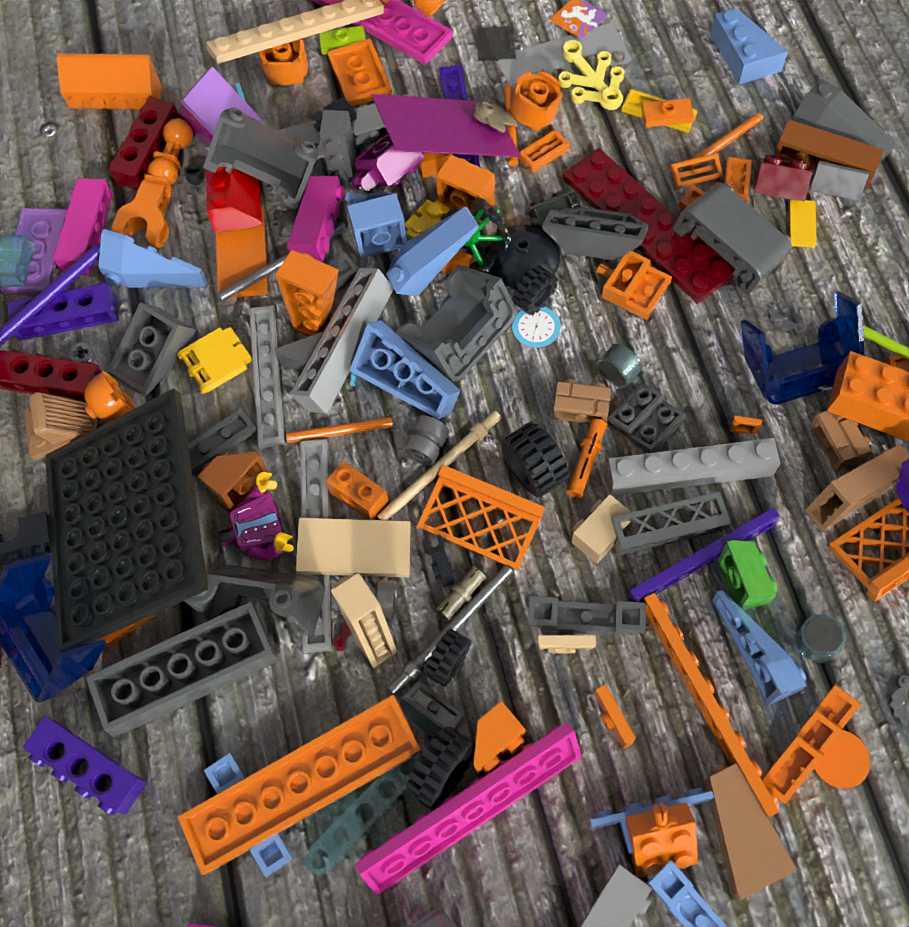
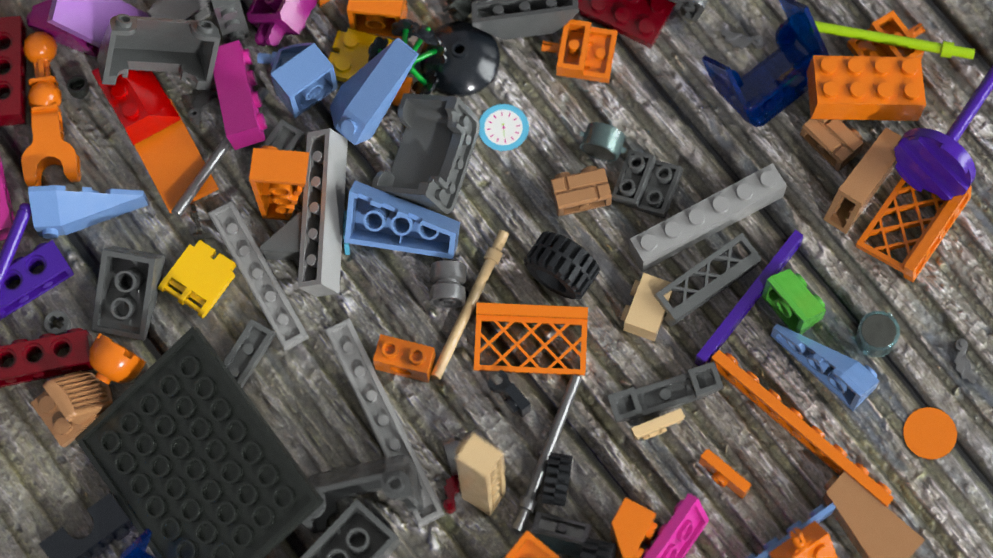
camera: 25 degrees left, 5 degrees up
dark orange slope [197,452,269,512] -> none
magenta torso [218,472,294,561] -> none
orange bar [286,417,393,443] -> none
tan tile [296,518,410,577] -> none
dark tan pin [436,566,486,621] -> none
black tyre [512,265,558,315] -> none
orange pin [566,419,608,498] -> none
orange slope [729,416,762,435] -> none
orange slope [762,684,861,804] -> none

